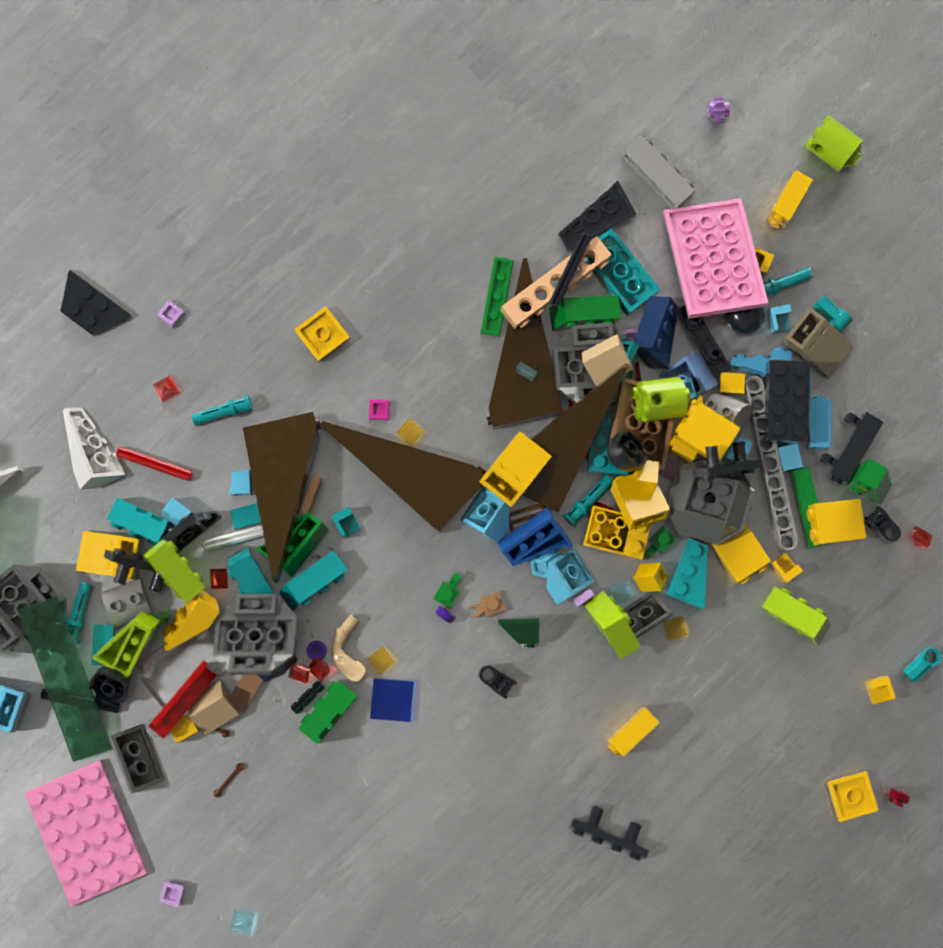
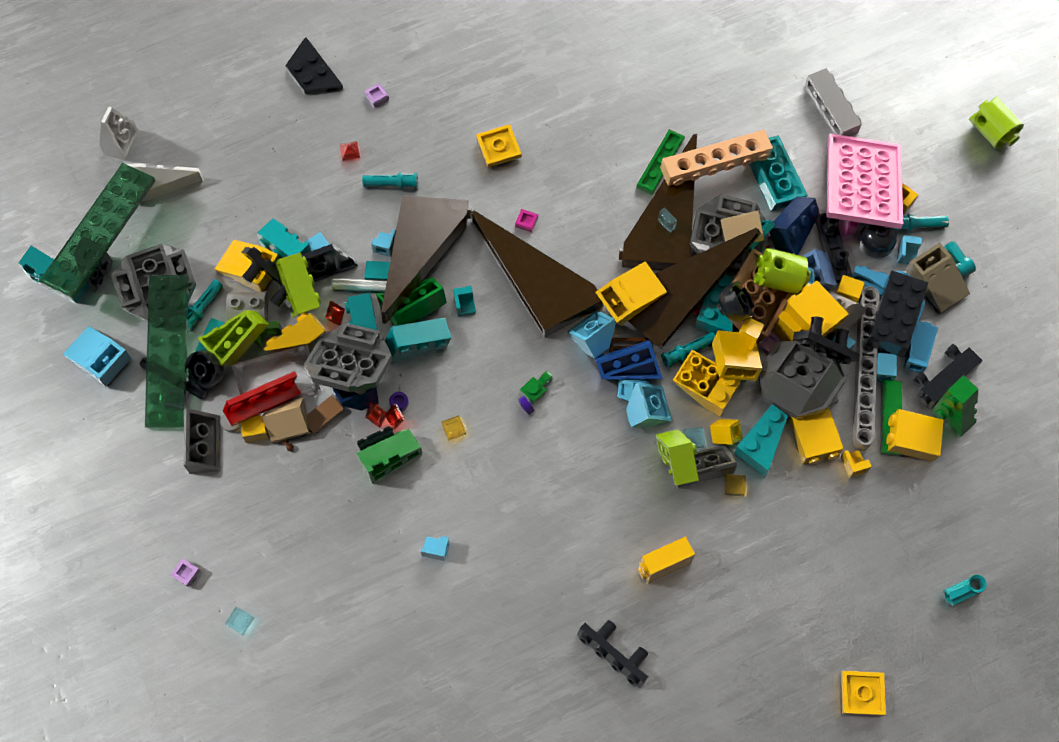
camera: 20 degrees right, 15 degrees down
bright pink plate [24,760,148,907] -> none
white wedge [63,408,125,490] -> none
red axle [116,446,193,481] -> none
reddish brown hinge [213,763,244,798] -> none
medium nougat tile [300,474,323,514] -> none
tan piece [331,615,367,682] -> none
clear blue tile [370,678,414,722] -> none
clear yellow tile [396,418,424,446] -> none
medium nougat plate [468,591,505,618] -> none
black piece [478,665,517,699] -> none
dark green slope [497,618,539,648] -> none
black axle [549,233,591,307] -> none
green wedge [549,295,622,331] -> none
black wing [558,180,637,252] -> none
lavender tile [573,589,594,607] -> none
green plate [644,525,677,559] -> none
medium lavender gear [708,97,730,122] -> none
lime wedge [762,587,831,645] -> none
yellow brick [766,170,813,229] -> none
black piece [864,506,901,544] -> none
yellow panel [865,676,896,705] -> none
dark red plate [884,787,910,808] -> none
clear red slope [911,526,932,548] -> none
none -> medium azure panel [421,536,450,561]

